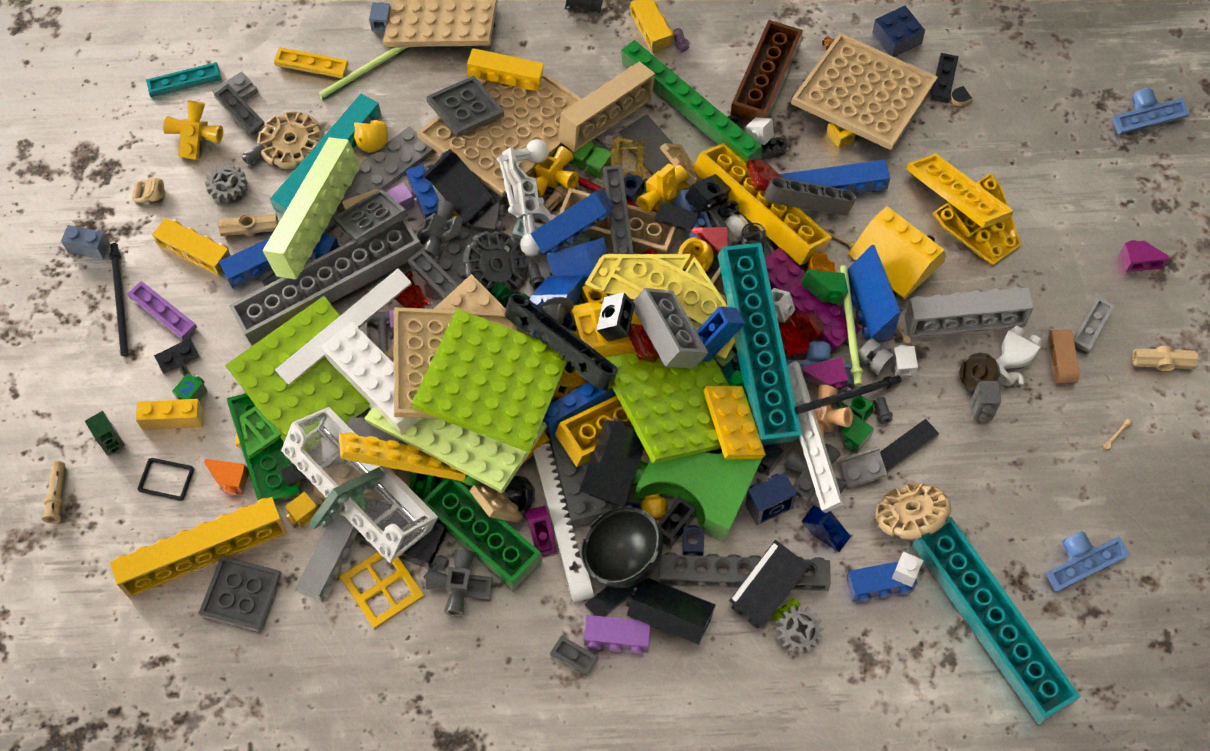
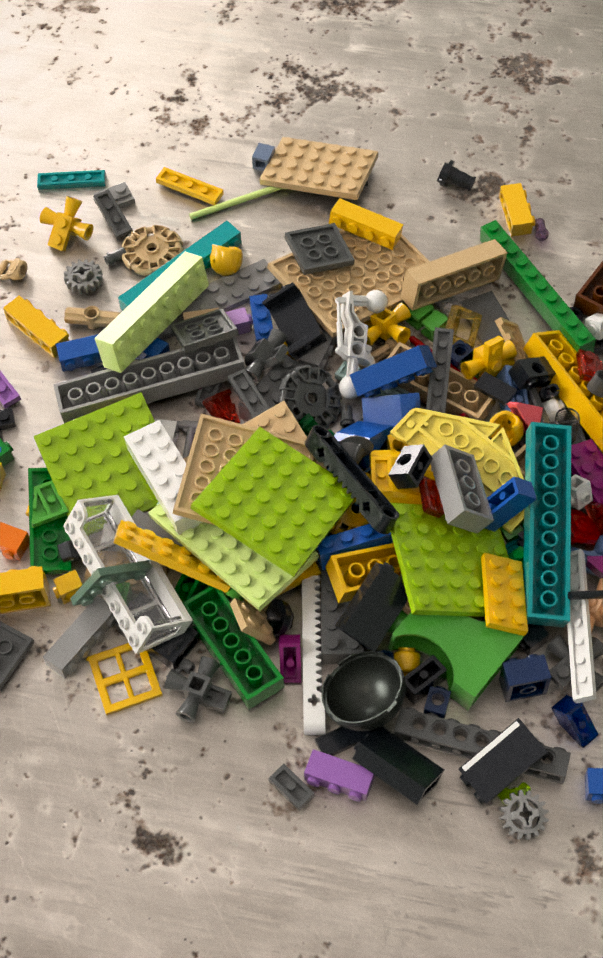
camera: 15 degrees right, 5 degrees down
white tile [275,268,411,386] -> none

